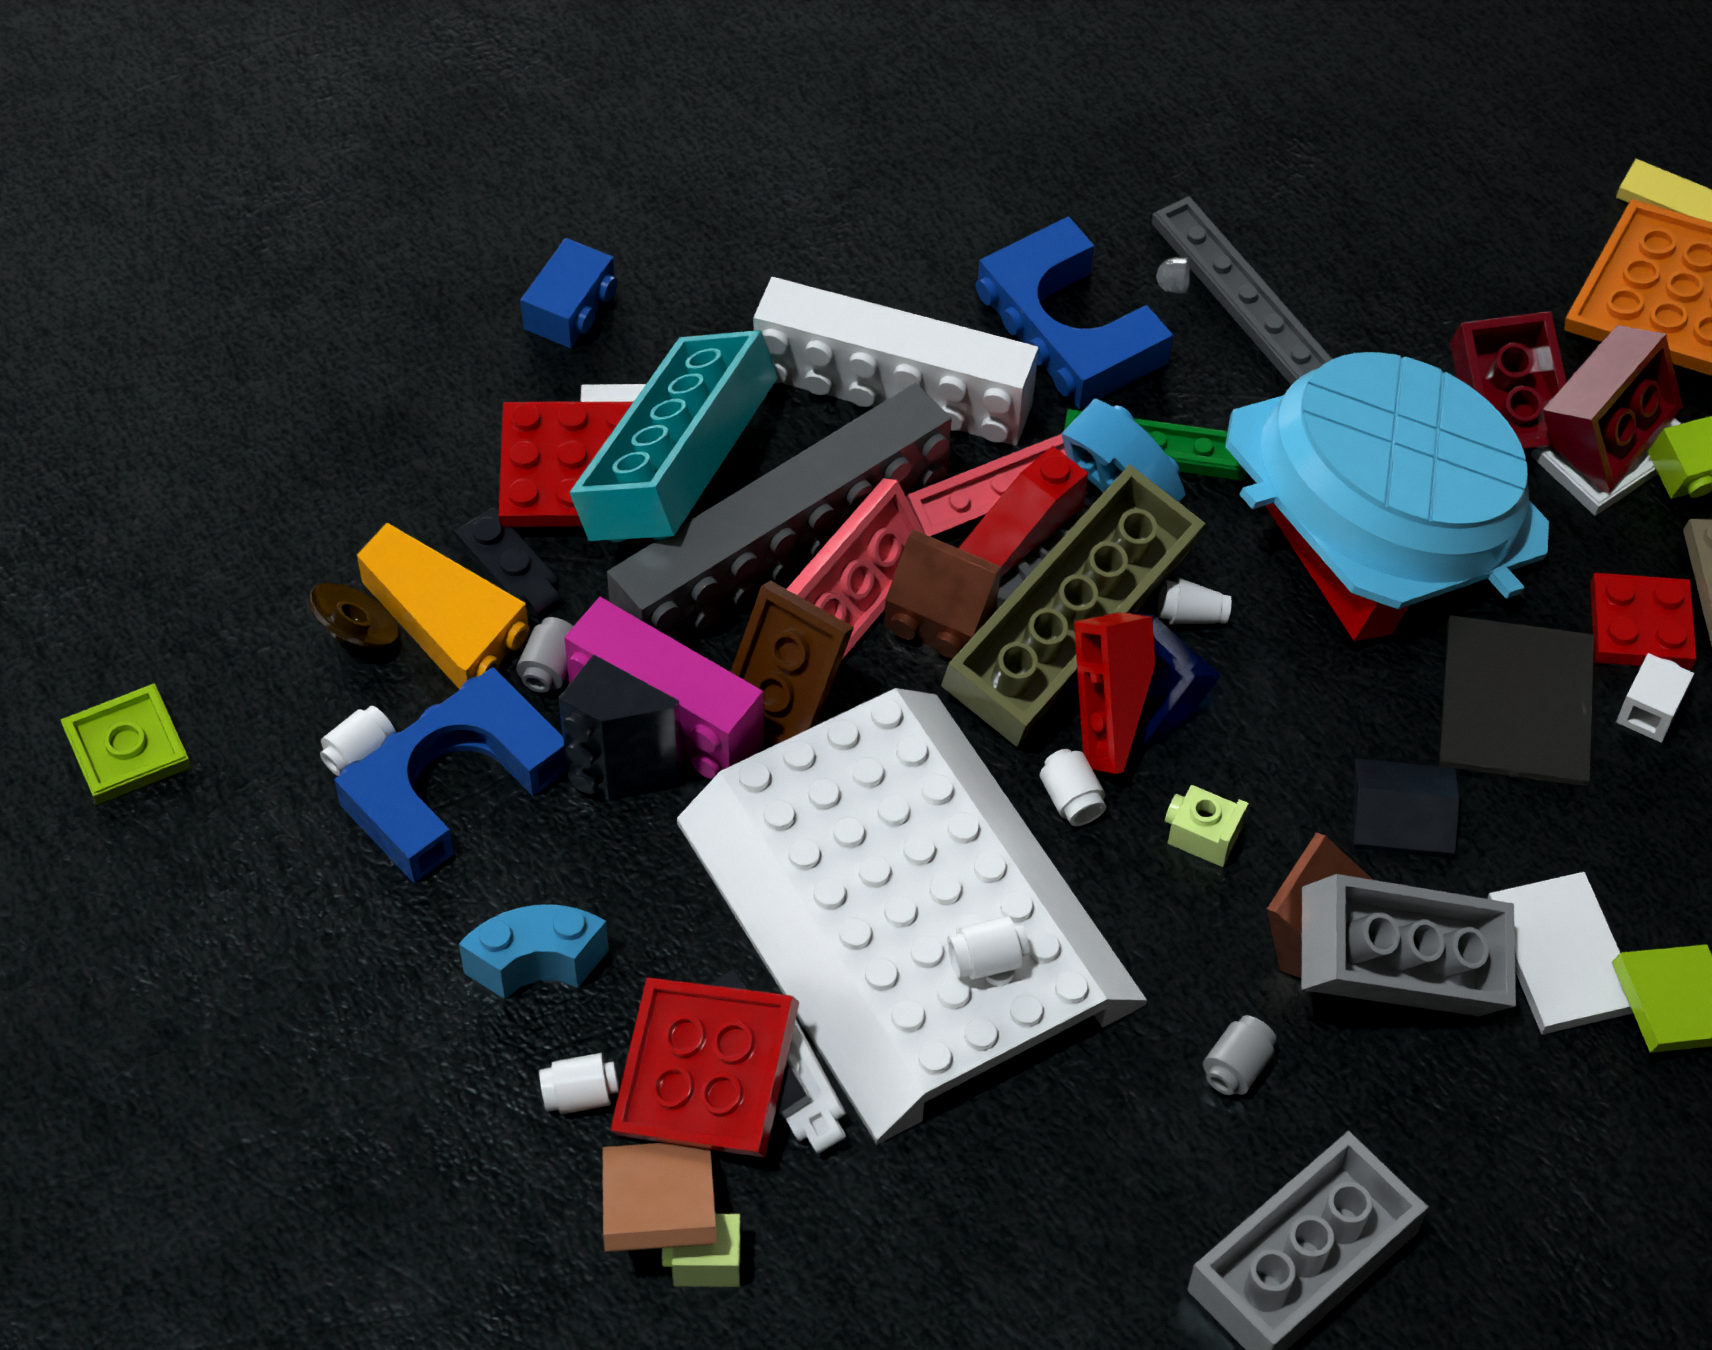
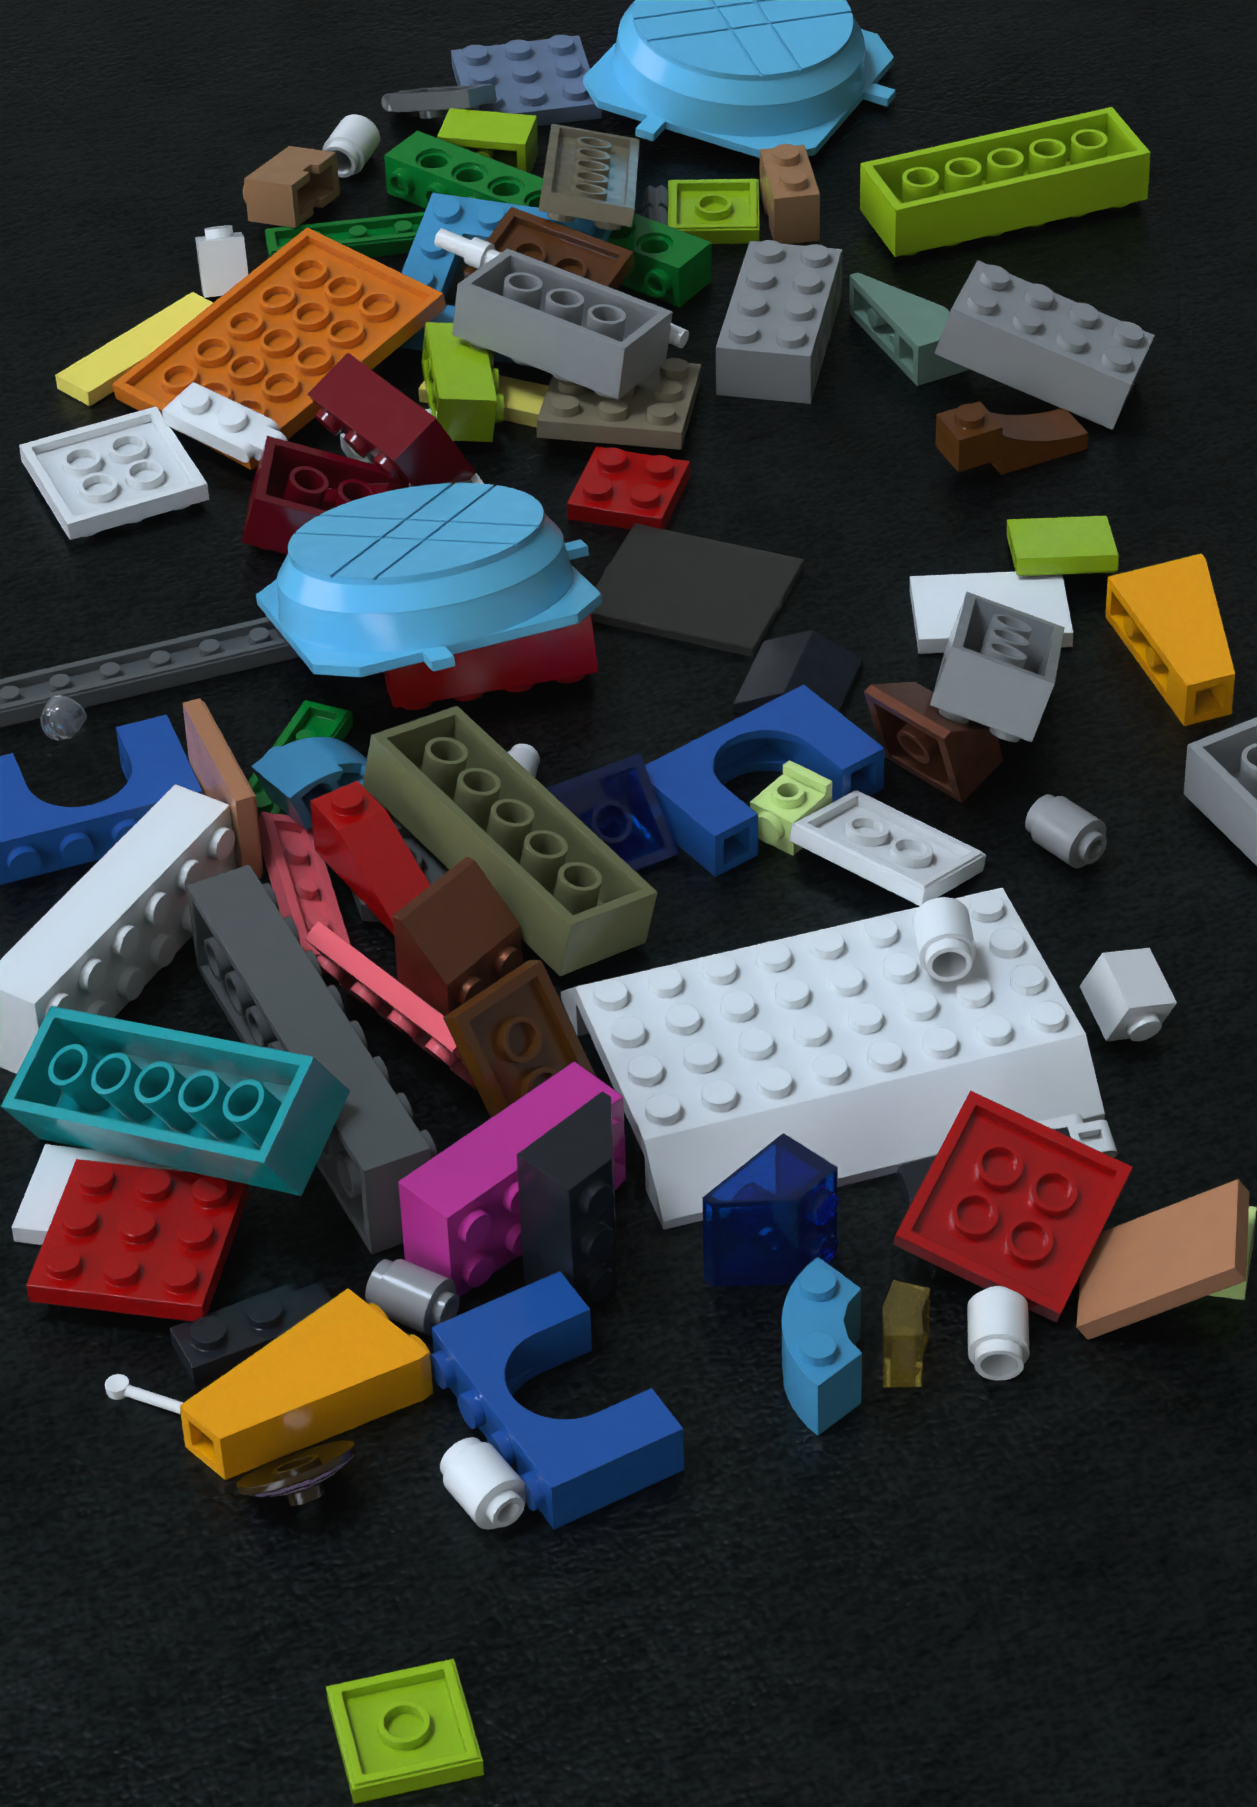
camera: 75 degrees left, 15 degrees down
white brick [1040,749,1106,826] -> none
red slope [1074,612,1155,774] -> none
white brick [1616,653,1694,743] -> none
none -> white plate [19,406,209,540]
none -> white hinge [105,1374,183,1415]
none -> white hinge [162,382,288,463]
none -> nougat tile [182,698,264,879]
none -> blue arch [636,685,884,877]
none -> clear blue slope [702,1133,839,1287]
none -> white tile [789,790,986,906]
none -> clear yellow piece [882,1280,930,1388]
none -> white brick [1080,948,1177,1041]
none -> light orange slope [1106,554,1235,726]

